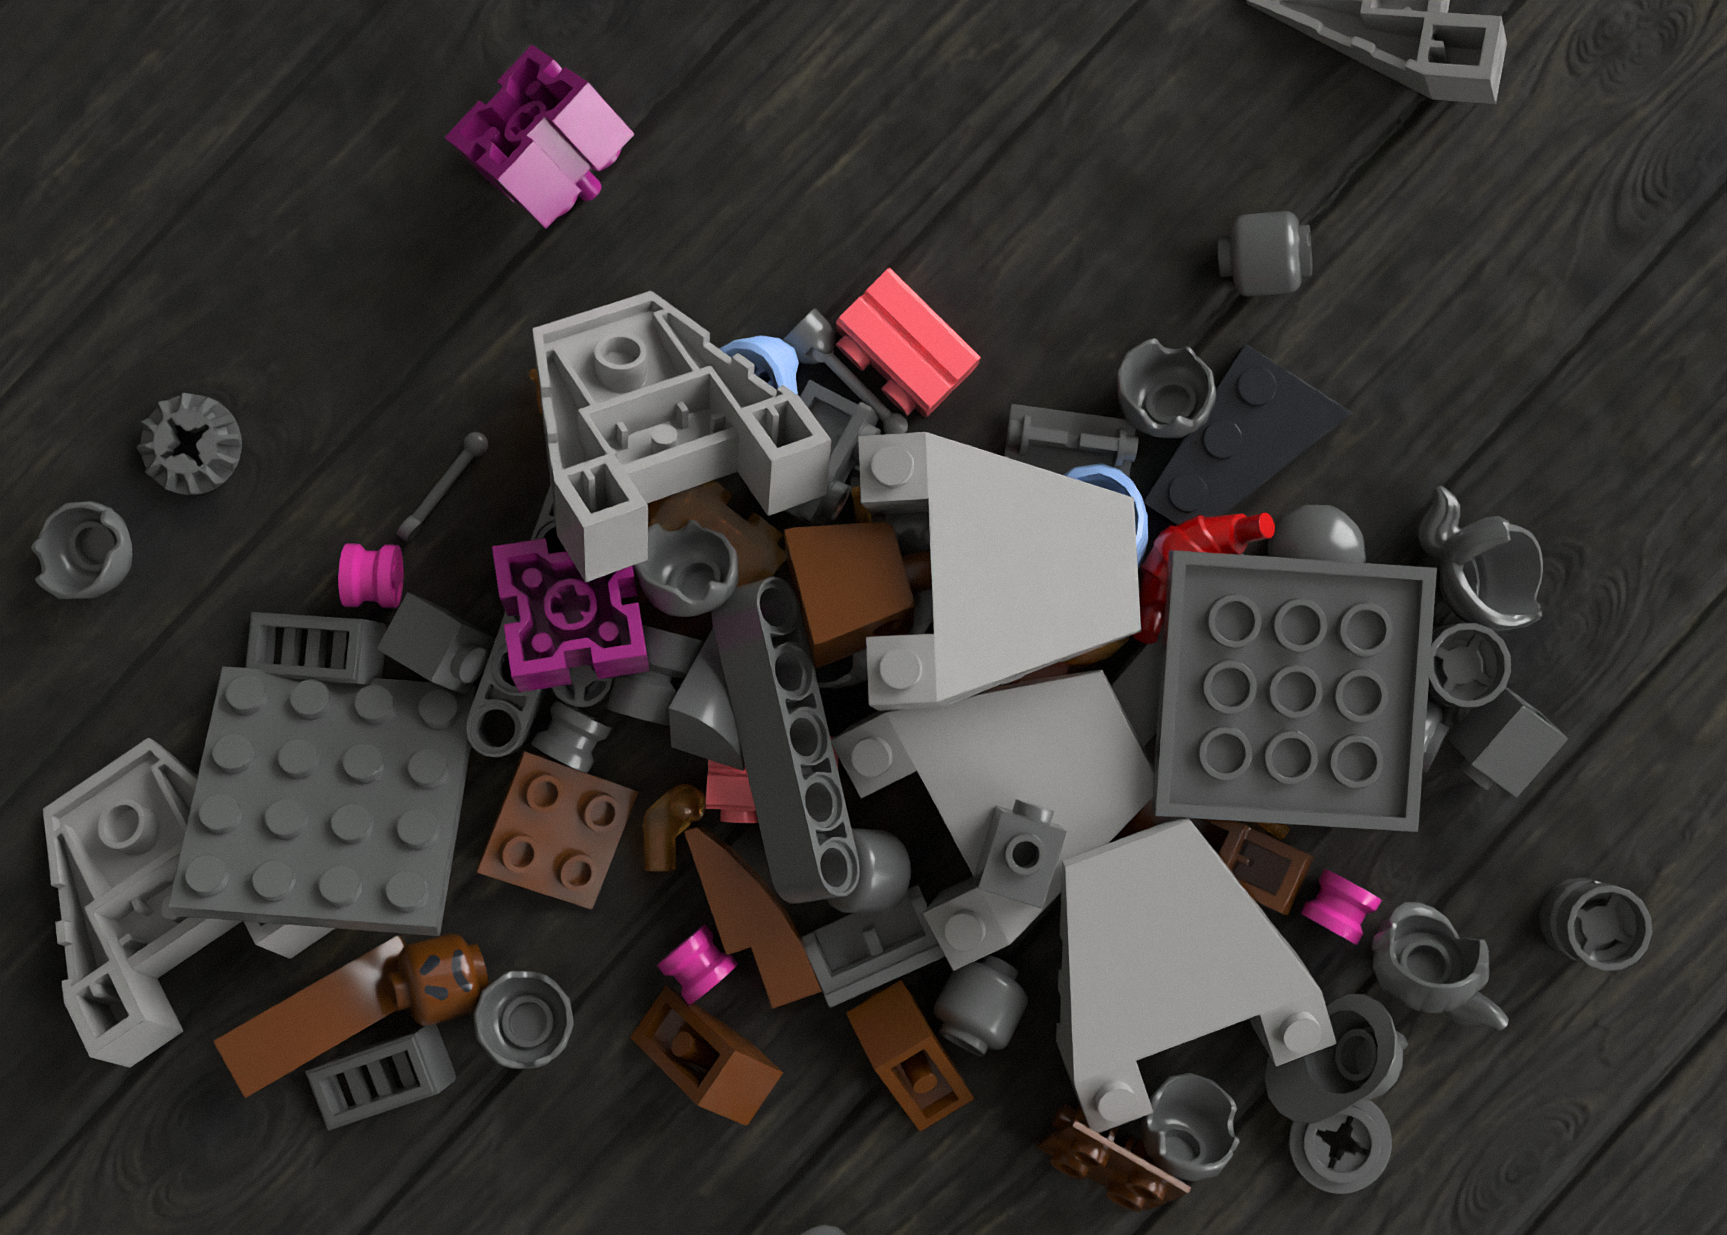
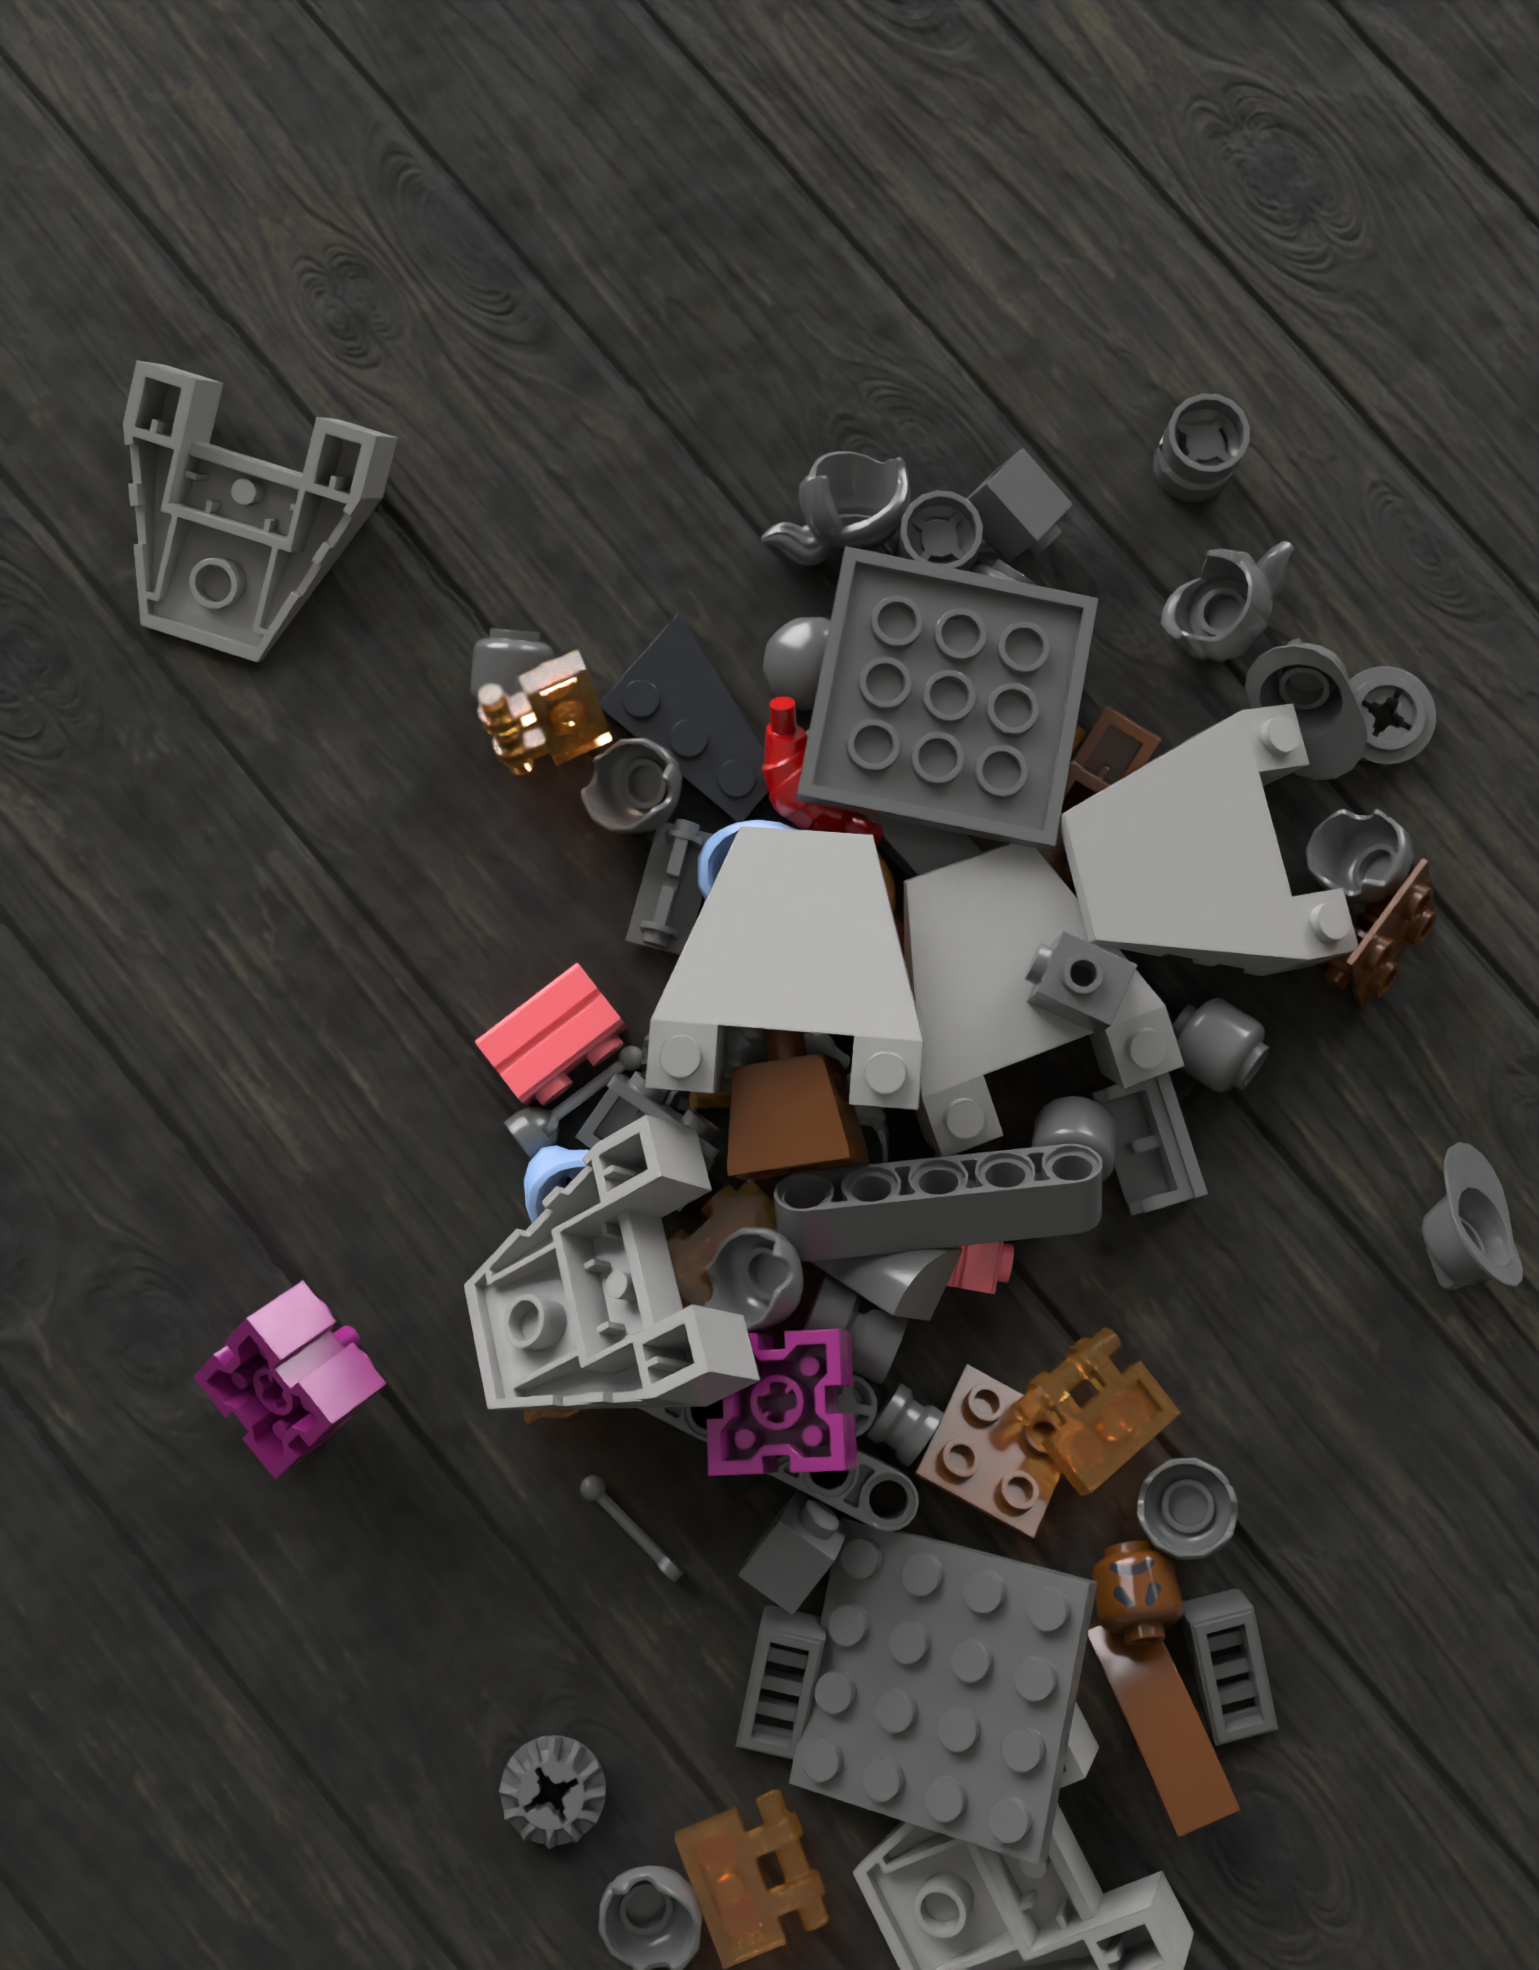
camera: 80 degrees left, 5 degrees down
dark pink wheel [338,543,404,609] -> none
reddish brown slope [630,985,783,1126] -> none
clear orange arm [643,784,707,871] -> none
dark pink wheel [656,924,738,1005] -> none
reddish brown slope [684,824,822,1009] -> none
reddish brown slope [846,980,974,1132] -> none
dark pink wheel [1300,868,1382,945] -> none
none -> clear orange plate [477,650,613,775]
none -> clear orange plate [674,1790,829,1969]
none -> clear orange plate [1012,1328,1181,1496]

